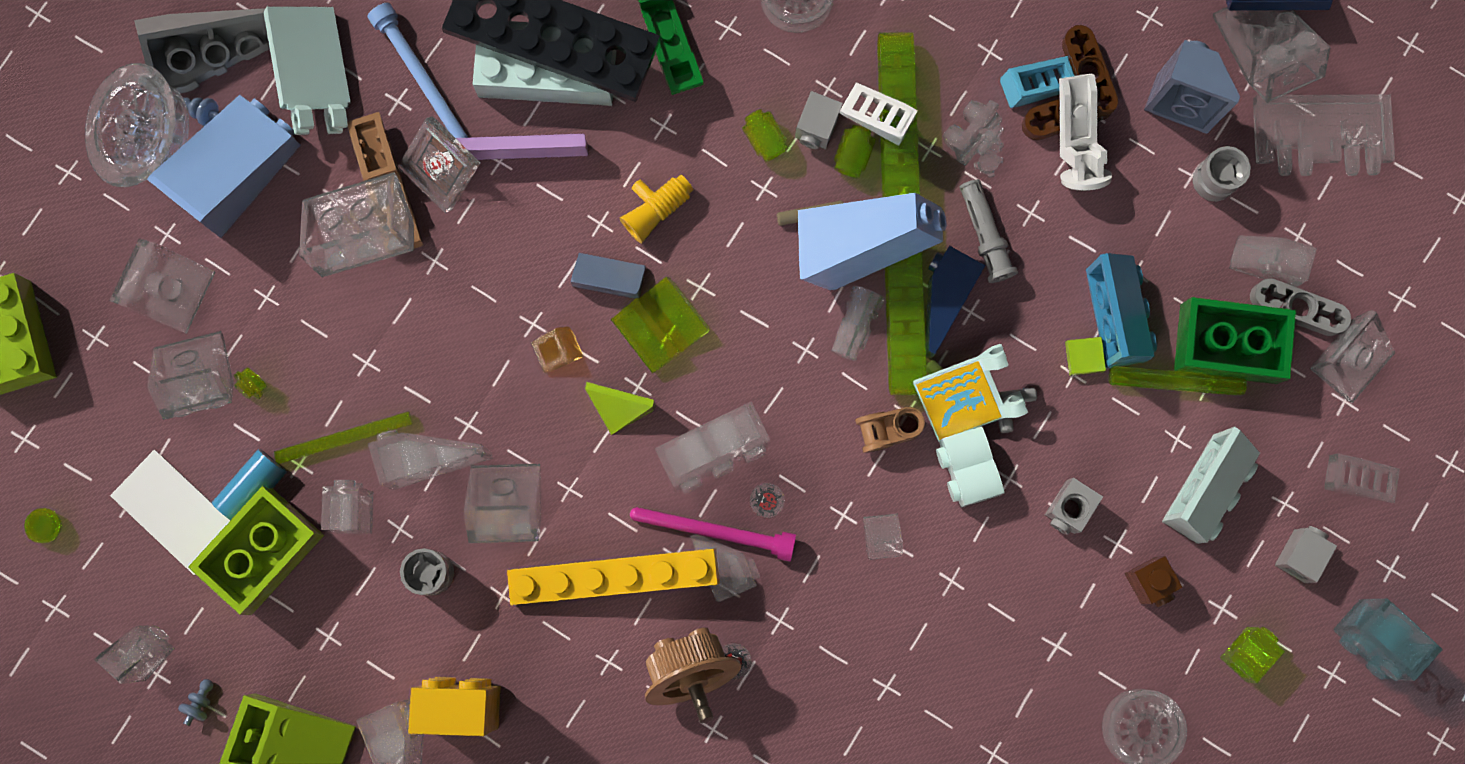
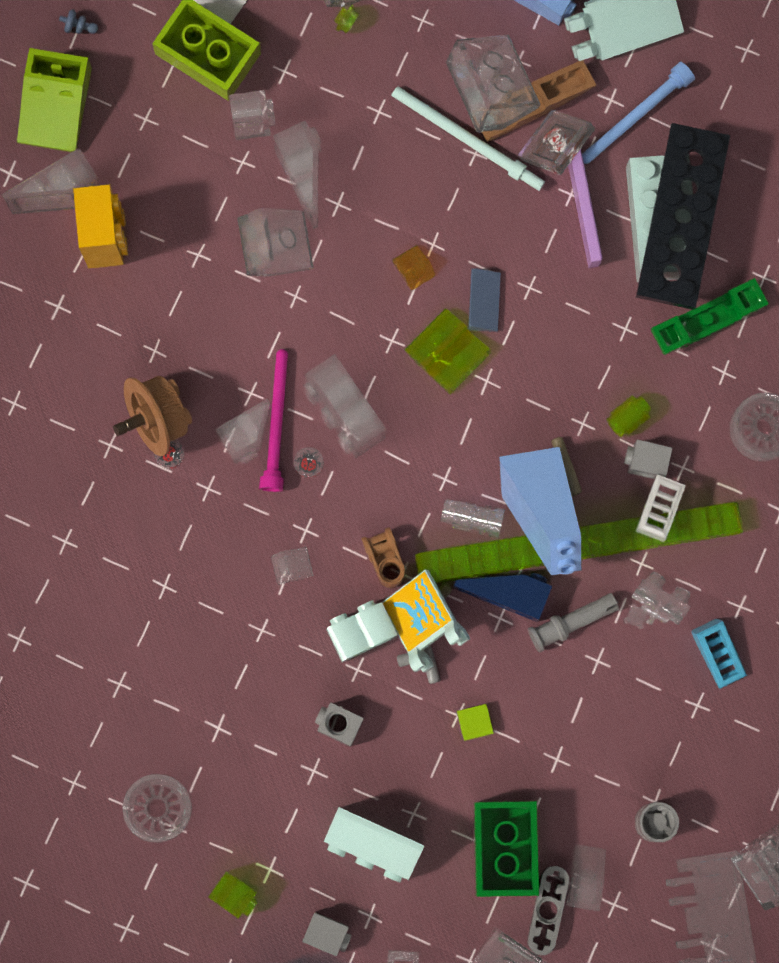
camera: 80 degrees right, 0 degrees up
dark azure brick [211,449,287,520] -> none
clear neon green bar [274,411,413,464] -> none
light grey wheel [400,548,454,596] -> none
yellow plate [507,548,720,605] -> none
lime slope [585,382,656,435] -> none
yellow piece [619,175,693,244] -> none
clear neon green brick [834,125,876,178] -> none
reddish brown beam [1022,25,1118,140] -> none
white piece [1059,73,1112,191] -> none
dark azure slope [1086,253,1157,369] -> none
clear neon green axle [1109,366,1247,396] -> none
reddish brown brick [1124,556,1183,607] -> none
sand blue slope [1144,40,1240,134] -> none
none -> light aqua bar [392,86,545,191]

